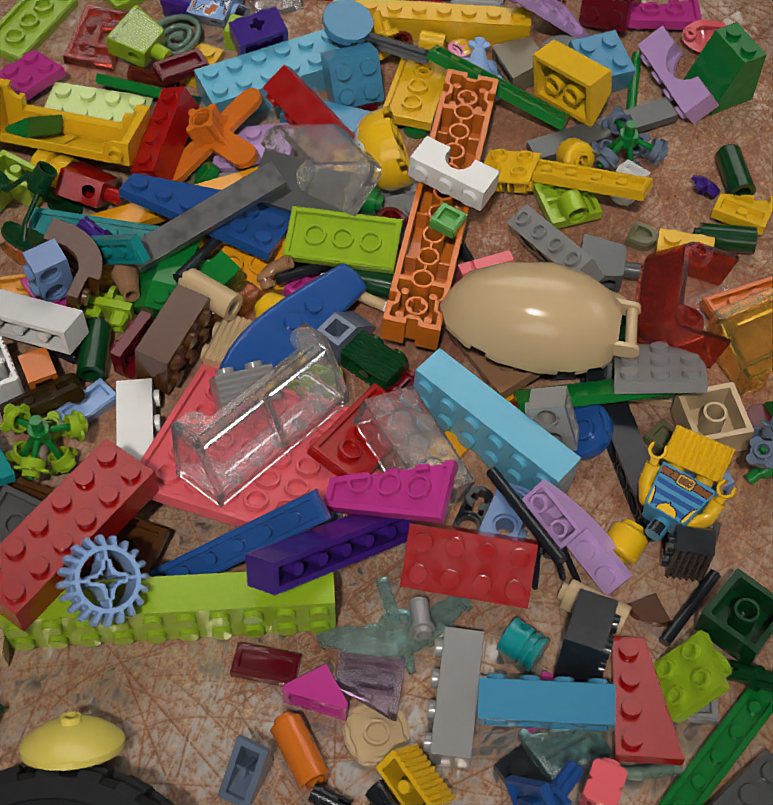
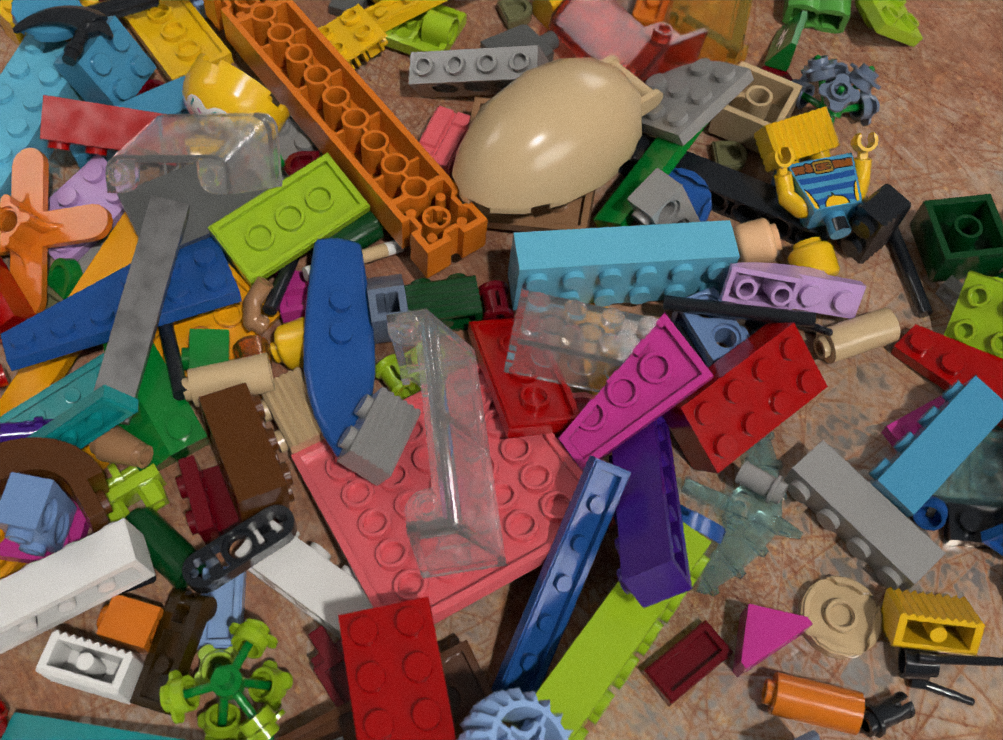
camera: 50 degrees left, 5 degrees up
wing [335,652,405,721] -> none
white arch [408,136,500,211] -> none
bright green tile [428,202,468,239] -> none
teal piece [496,617,551,672] -> none
black brick [553,588,621,683] -> none
reddish brown tile [627,593,671,627] -> none
none -> black piece [13,5,114,66]
none -> black beam [182,505,297,594]
none -> blue tile [680,504,726,544]
none -> light nougat head [733,218,782,263]
none -> blue hinge [913,496,948,531]

